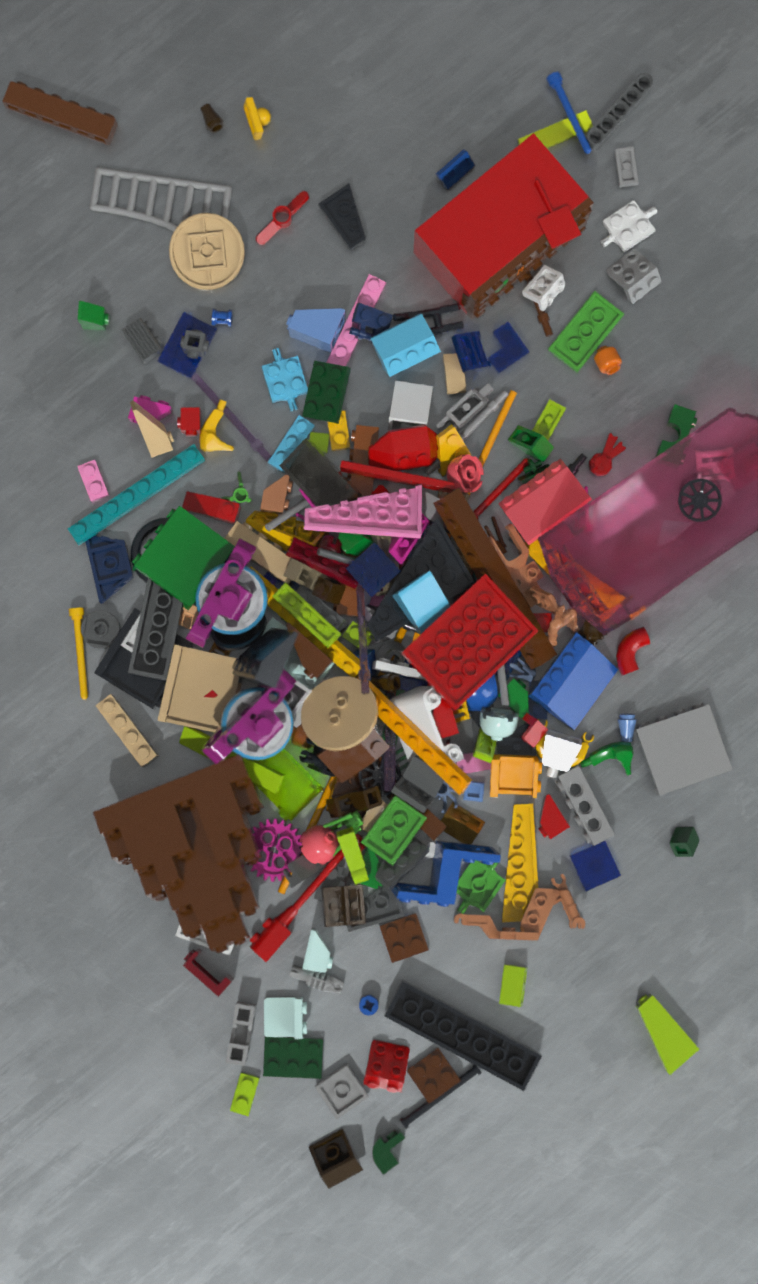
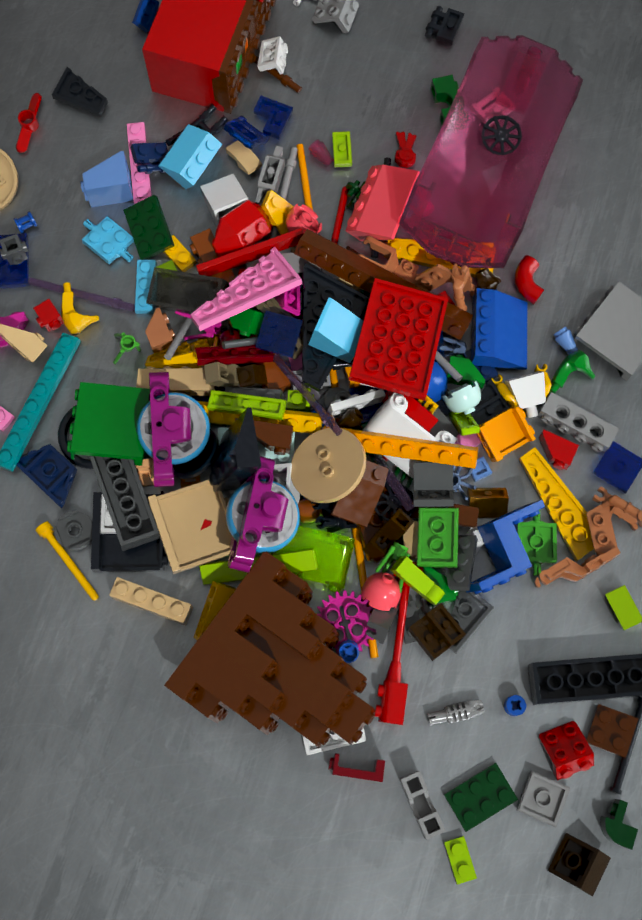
camera: 35 degrees left, 10 degrees down
red slope [182,491,241,525] -> none
light aqua bracket [264,997,307,1039] -> none
light aqua slope [302,928,333,973] -> none
reddish brown plate [379,913,429,963] -> none
green slope [508,425,554,463] -> none
panel [522,713,548,748] -> none
bright green tile [548,291,624,373] -> none
orange head [594,346,622,375] -> none
none -> yellow slope [194,581,236,640]
none -> clear pink cone [308,139,334,167]
none -> blue wheel [339,639,359,663]
none -> black plate [425,6,465,45]

